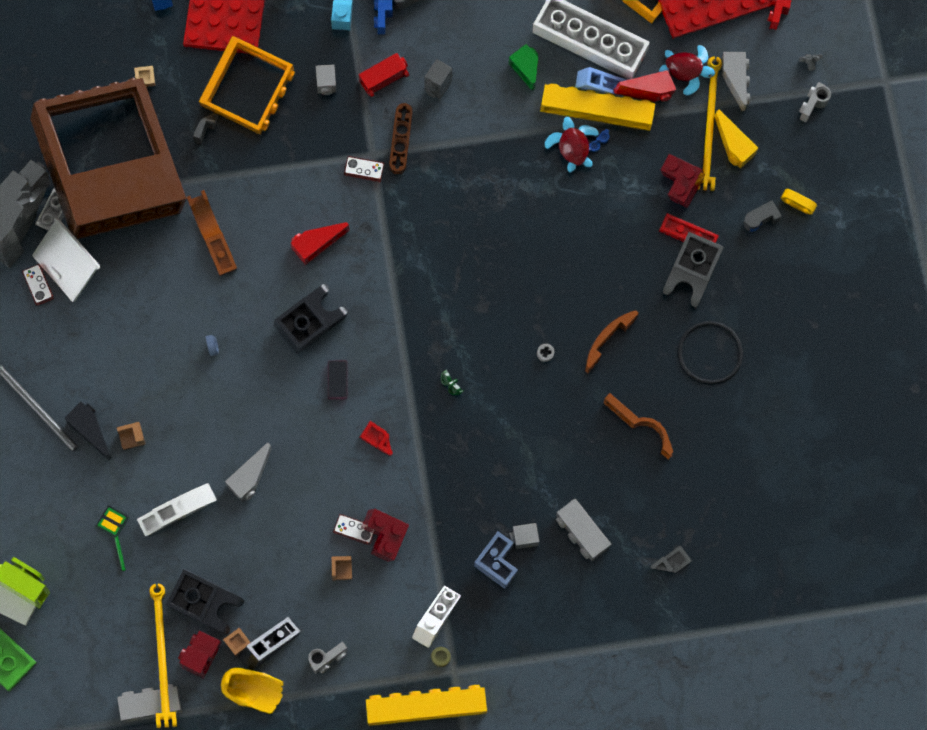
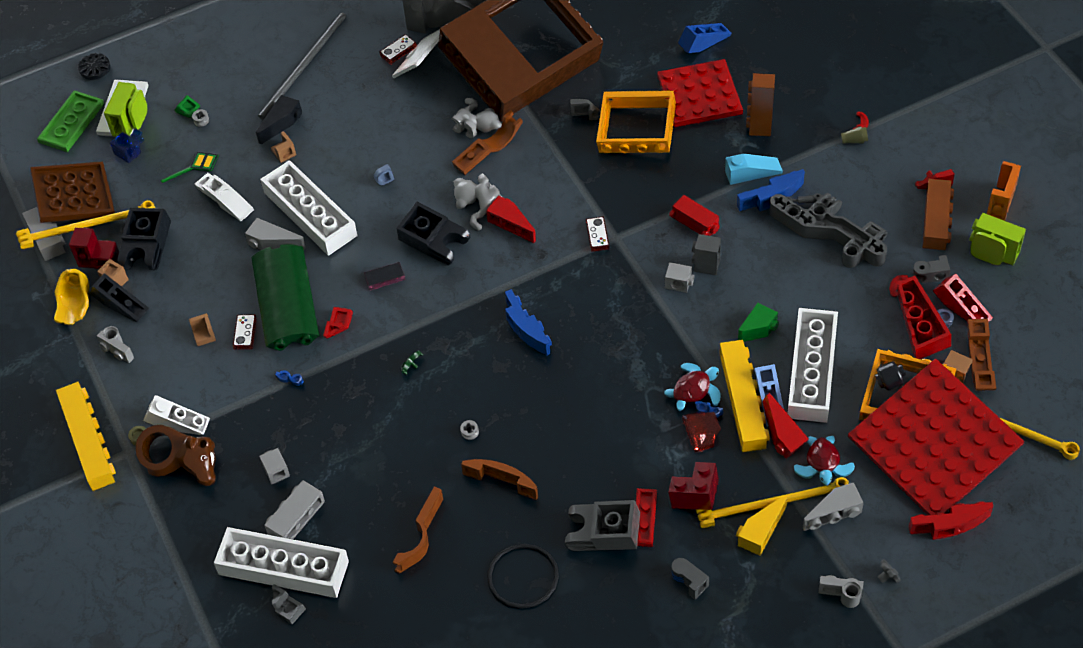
camera: 80 degrees right, 20 degrees down
tan plate [134,66,156,87] -> none
light grey brick [316,65,336,95] -> none
dark red brick [361,508,409,562] -> none
reddish brown beam [389,103,412,174] -> none
sand blue brick [474,531,518,589] -> none
yellow beam [781,189,817,215] -> none
none -> reddish brown plate [30,162,115,223]
none -> clear blue brick [110,129,144,163]
none -> reddish brown animal [136,425,216,486]
none -> green slope [174,95,200,118]
none -> light grey bush [192,109,209,127]
none -> white brick [214,527,349,598]
none -> dark green cylinder [251,244,319,351]
none -> white brick [260,160,358,256]
none -> blue piece [275,370,304,386]
none -> light grey animal [451,98,502,138]
none -> light grey animal [453,173,502,231]
none -> blue slope [505,289,552,355]
none -> light grey brick [665,263,694,293]
none -> clear red slope [682,412,721,452]

